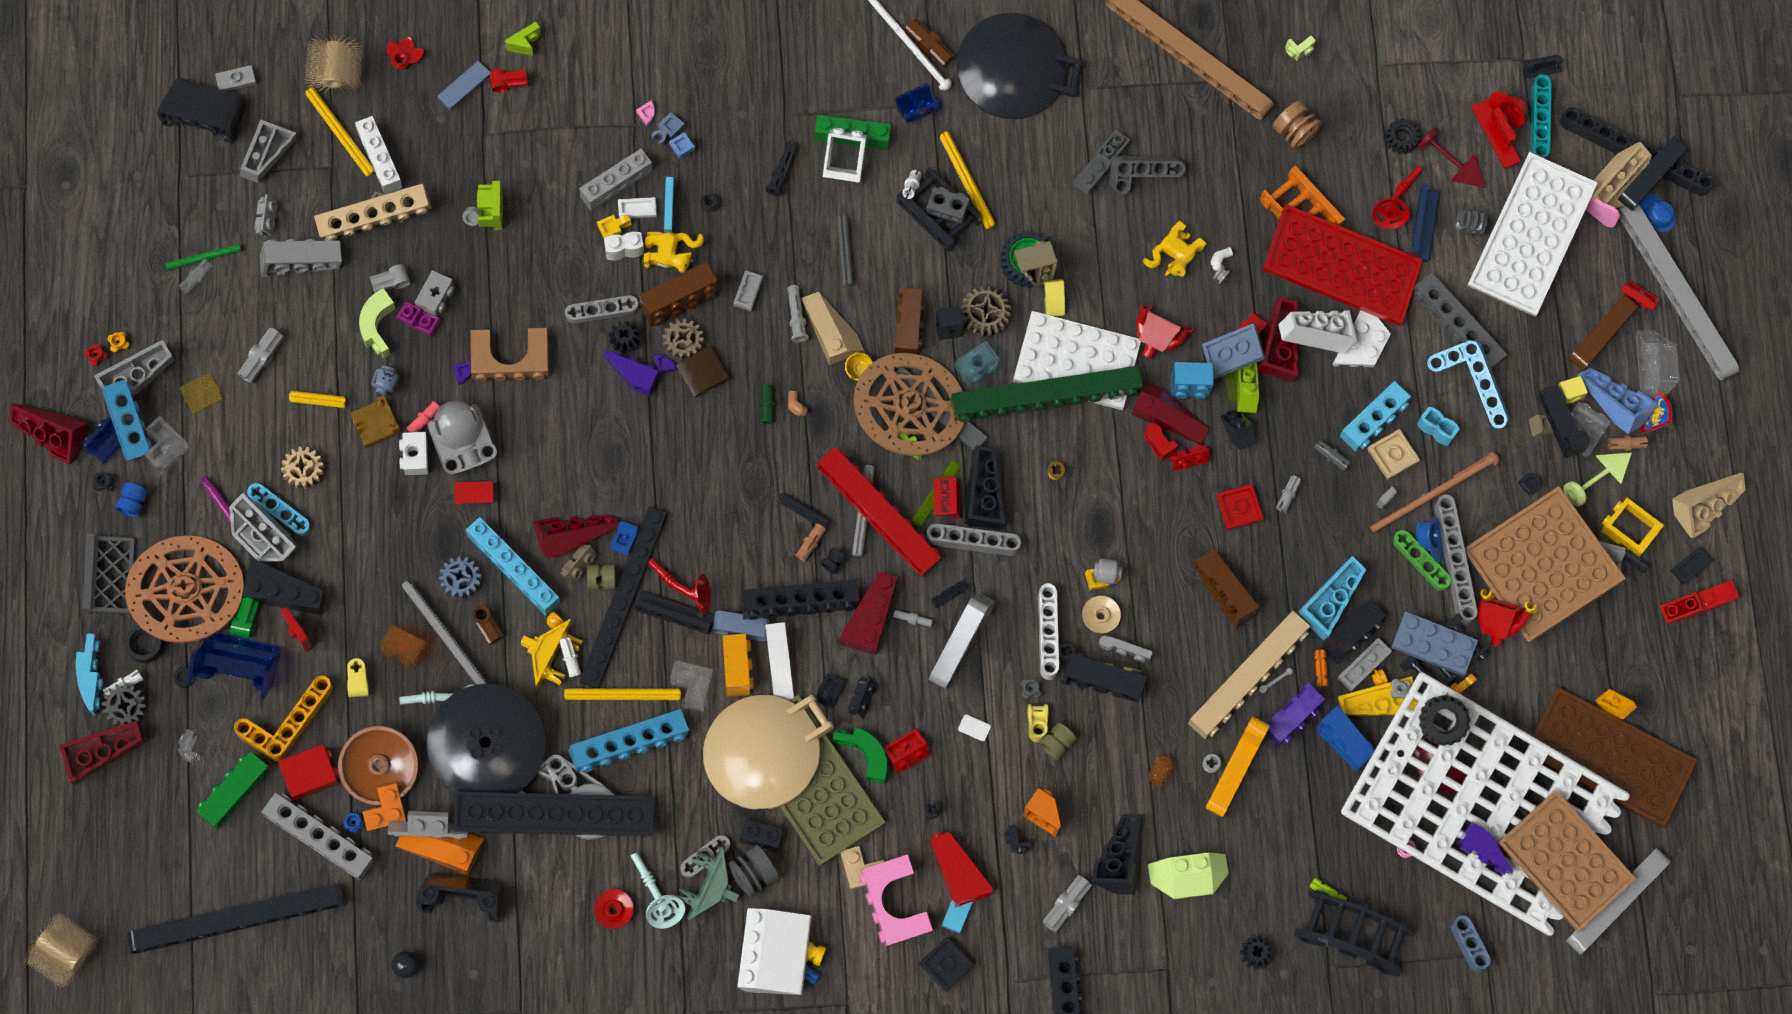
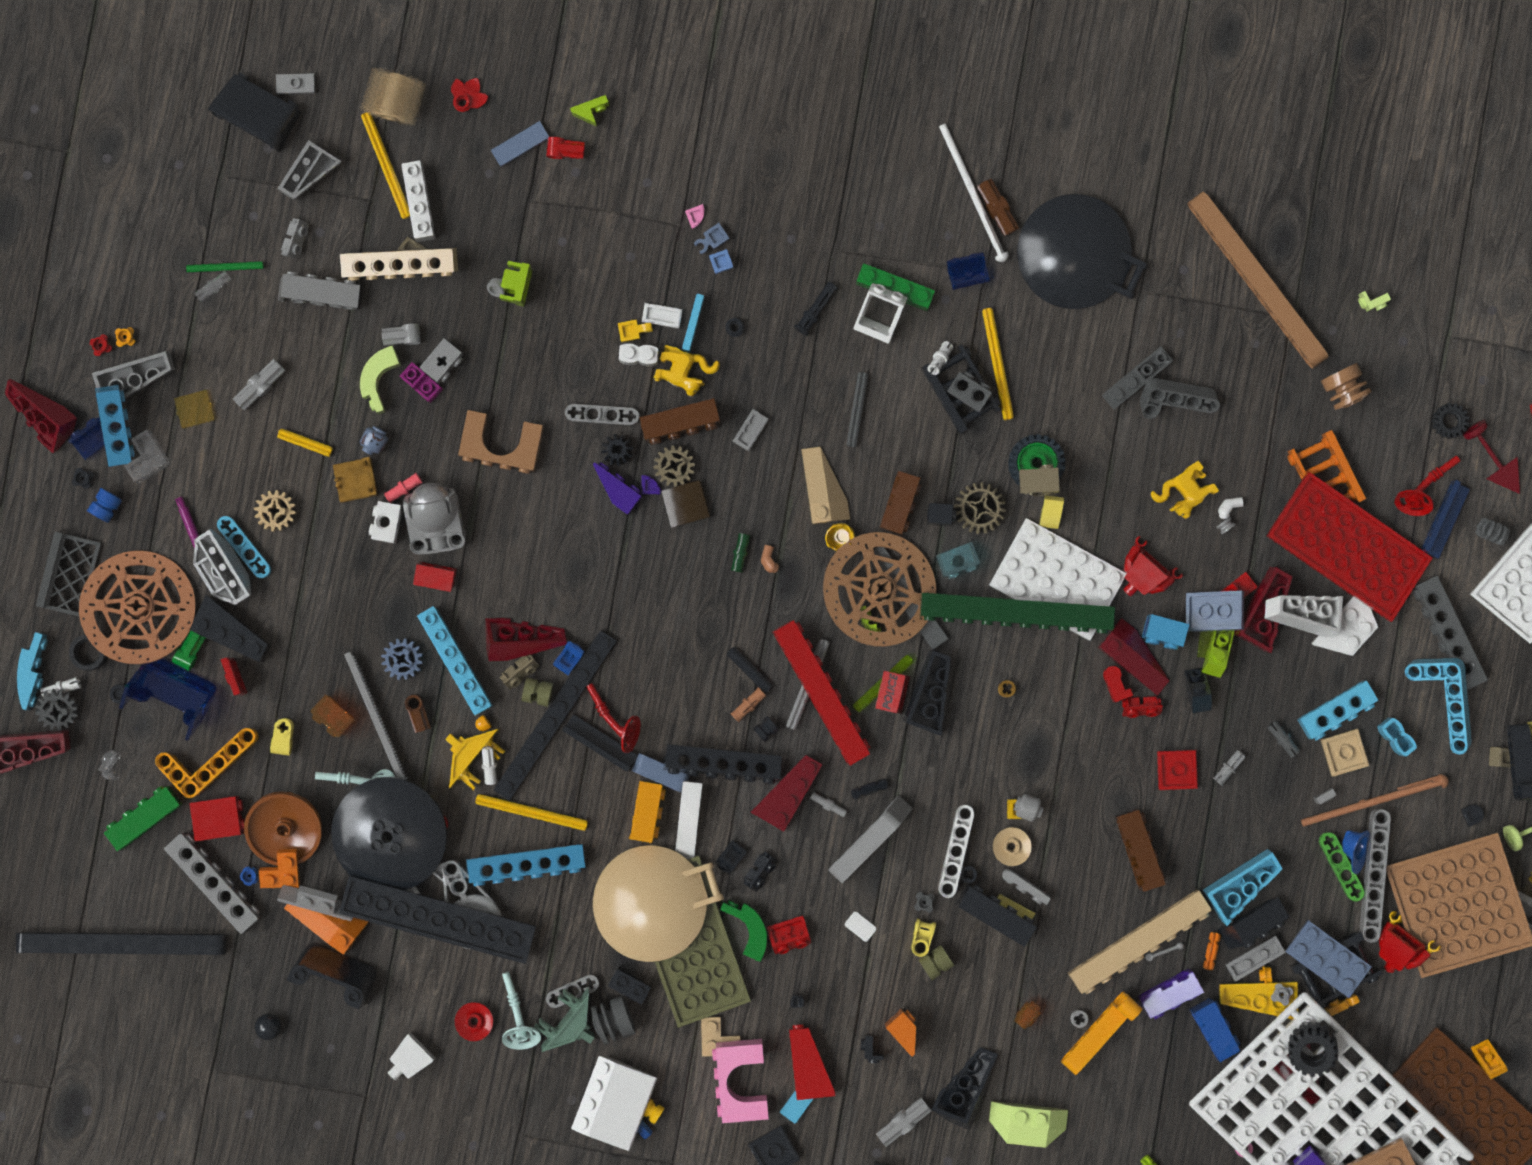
camera: 25 degrees right, 15 degrees up
dark purple tile [453,361,471,385] -> none
light grey brick [579,149,652,211] -> none
clear brick [670,660,713,712] -> none
light grey pin [787,285,809,343] -> none
light grey beam [926,524,1021,556] -> none
none -> white torso [388,1032,436,1080]

